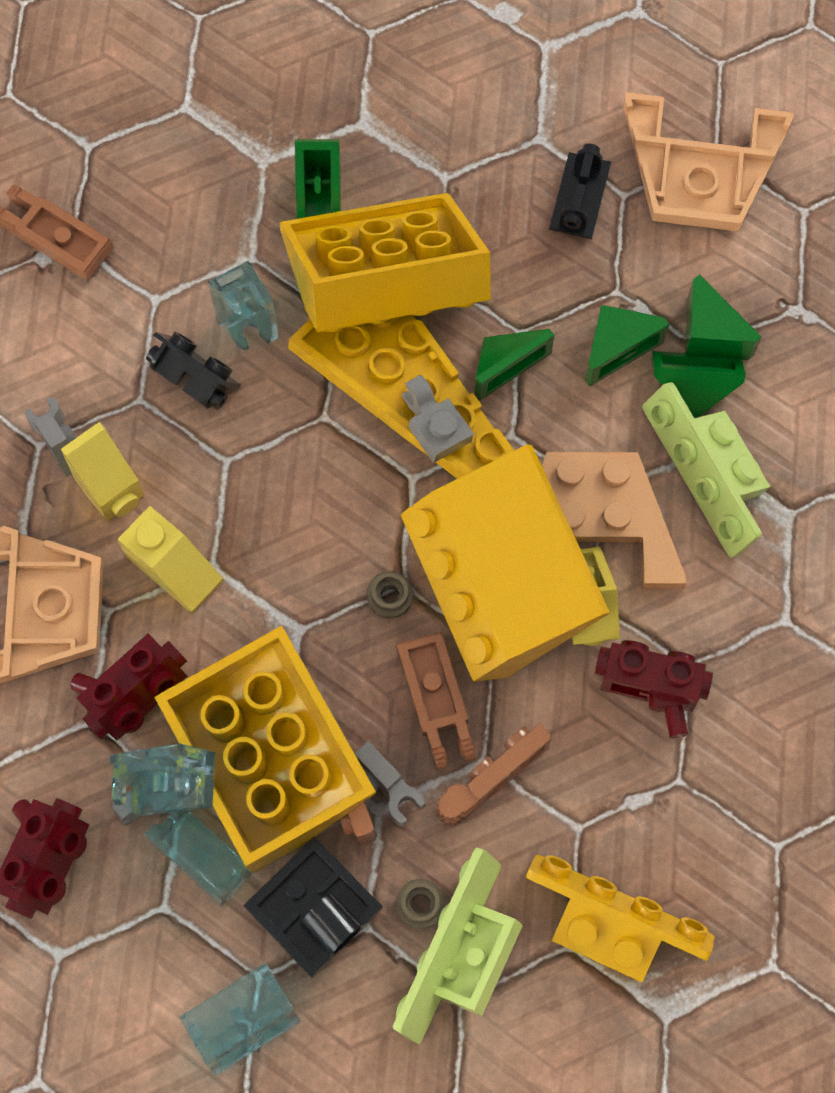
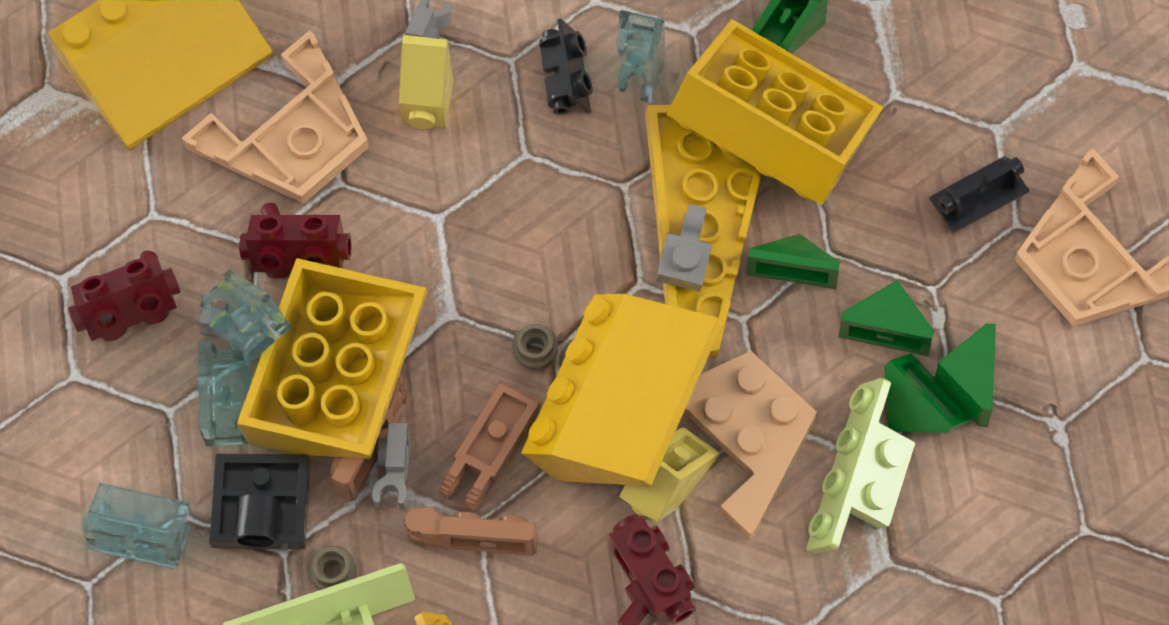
camera: 50 degrees right, 5 degrees down
light yellow slope [118,506,224,614] -> none

